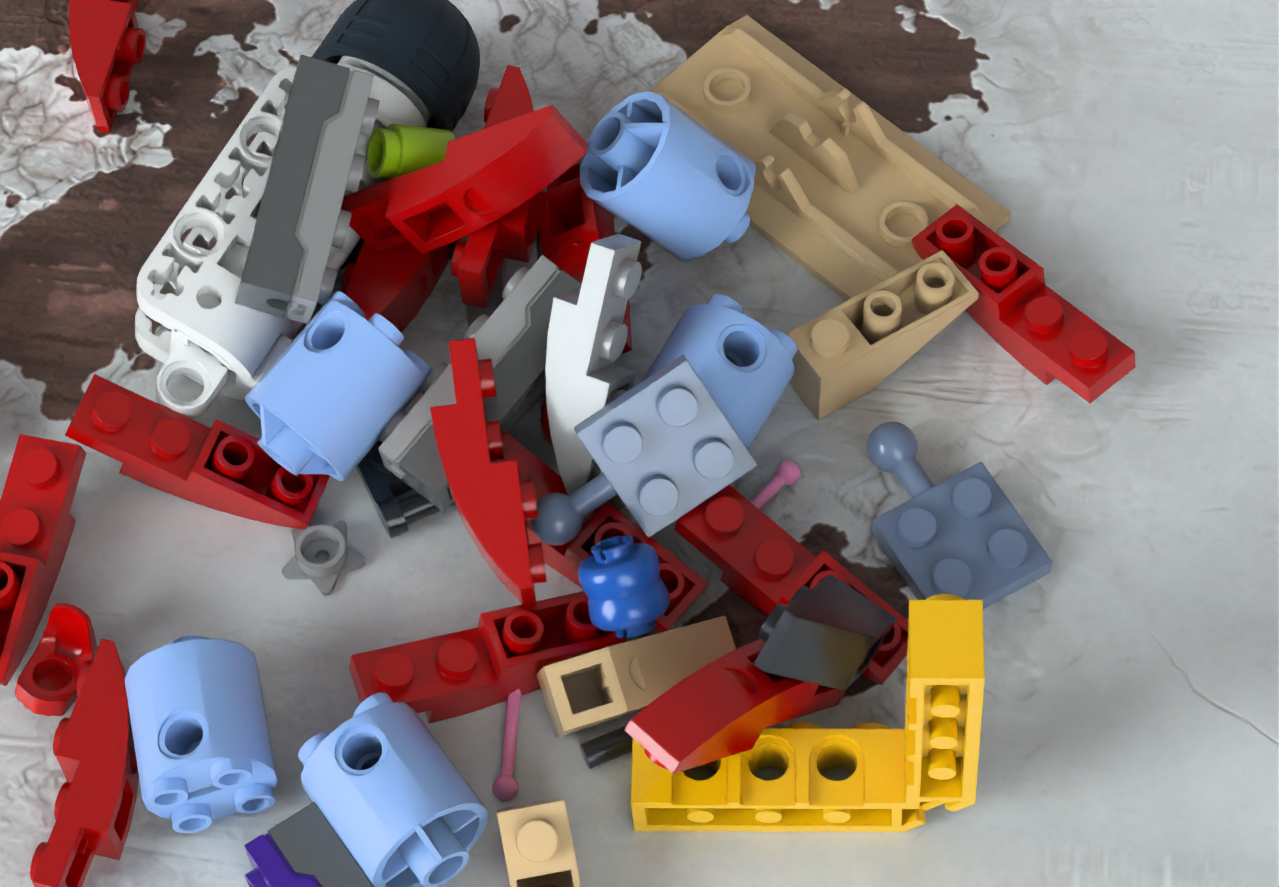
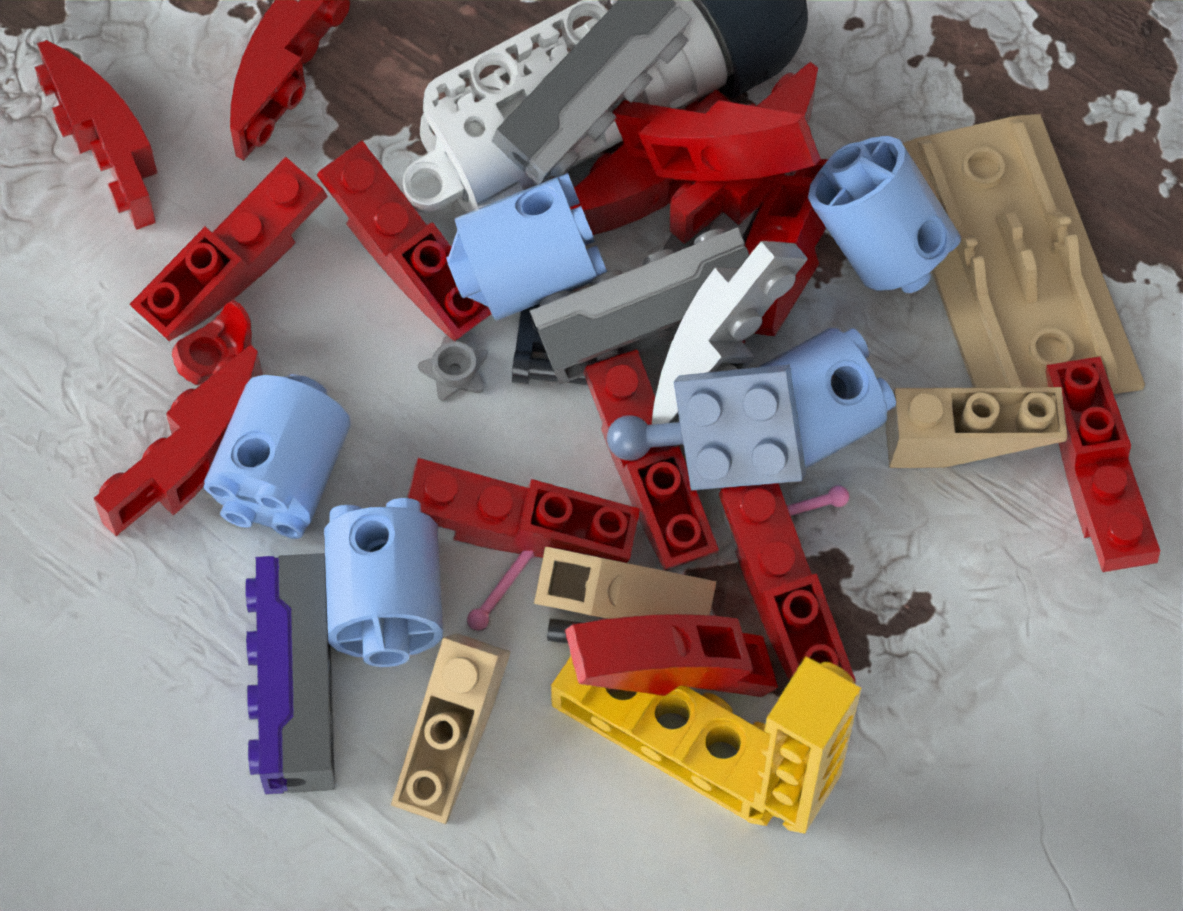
camera: 25 degrees right, 5 degrees up
lime brick [366,123,455,182] -> none
red slope [430,338,547,606] -> none
blue piece [578,535,670,638] -> none
black slope [754,574,897,691] -> none
sand blue plate [866,421,1052,609] -> none

